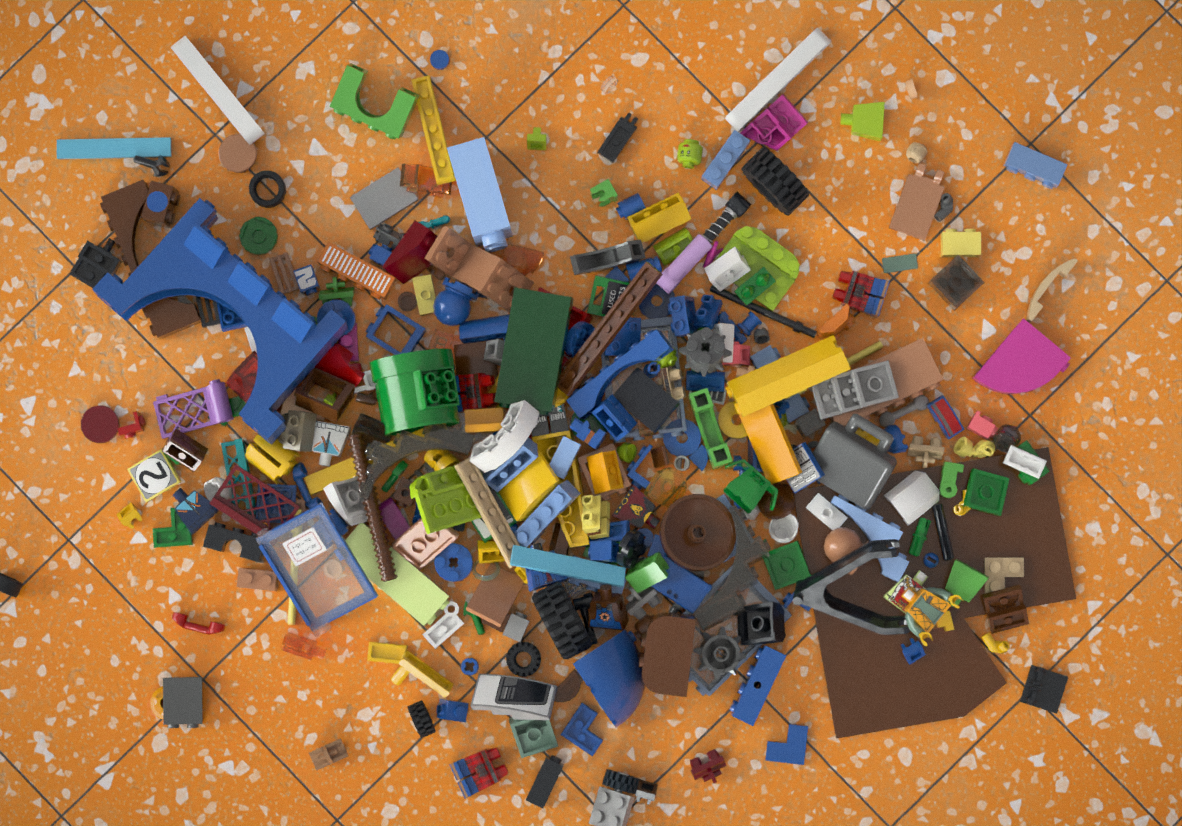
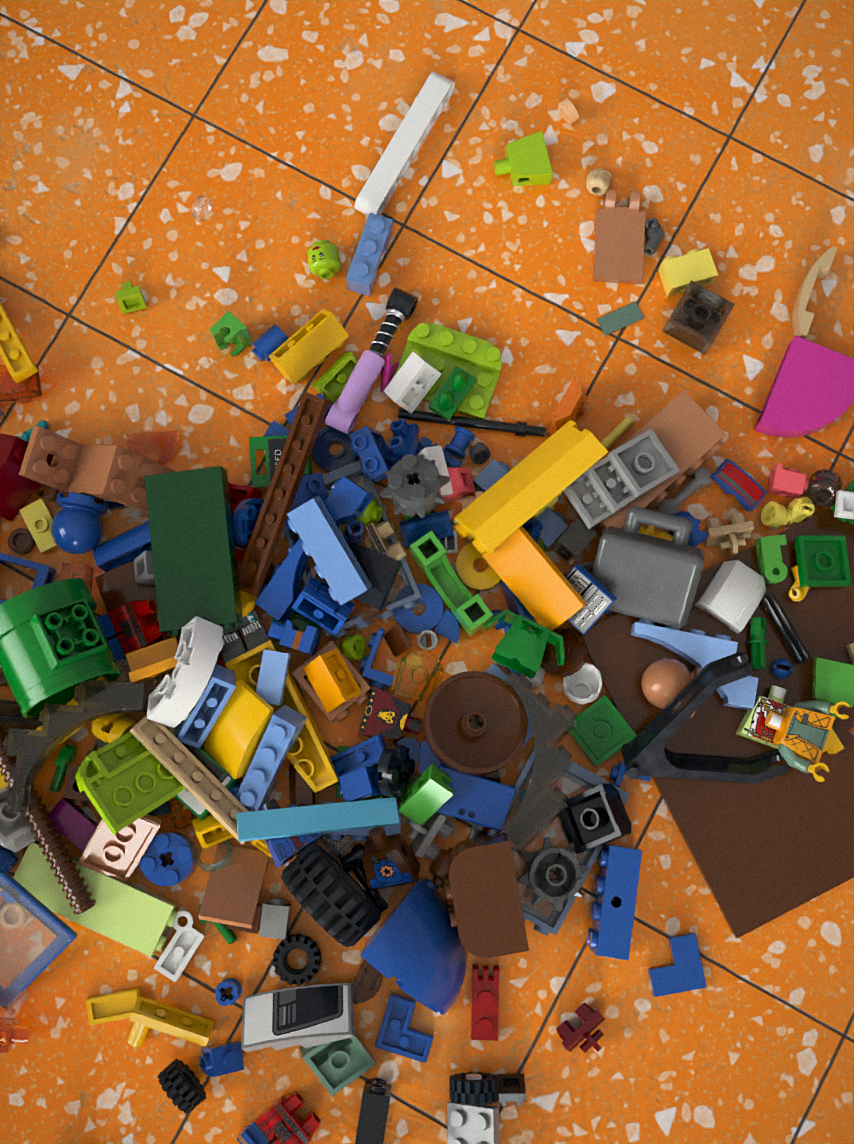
camera: 25 degrees left, 5 degrees down
light blue brick [447,137,513,253] -> none
dark grey arch [570,240,646,275] -> none
light yellow hips [582,495,610,539] -> none
black hinge [597,113,638,163] -> none
dark pink slope [740,94,808,150] -> none
black tyre [741,148,809,216] -> none
white plate [806,493,848,531] -> none
hips [832,271,890,318] -> none
blue tile [901,638,926,665] -> none
medium blue brick [1003,142,1068,189] -> none
none -> clear orange piece [170,801,195,830]
none -> medium blue brick [287,496,372,605]
none -> red hinge [471,965,499,1041]

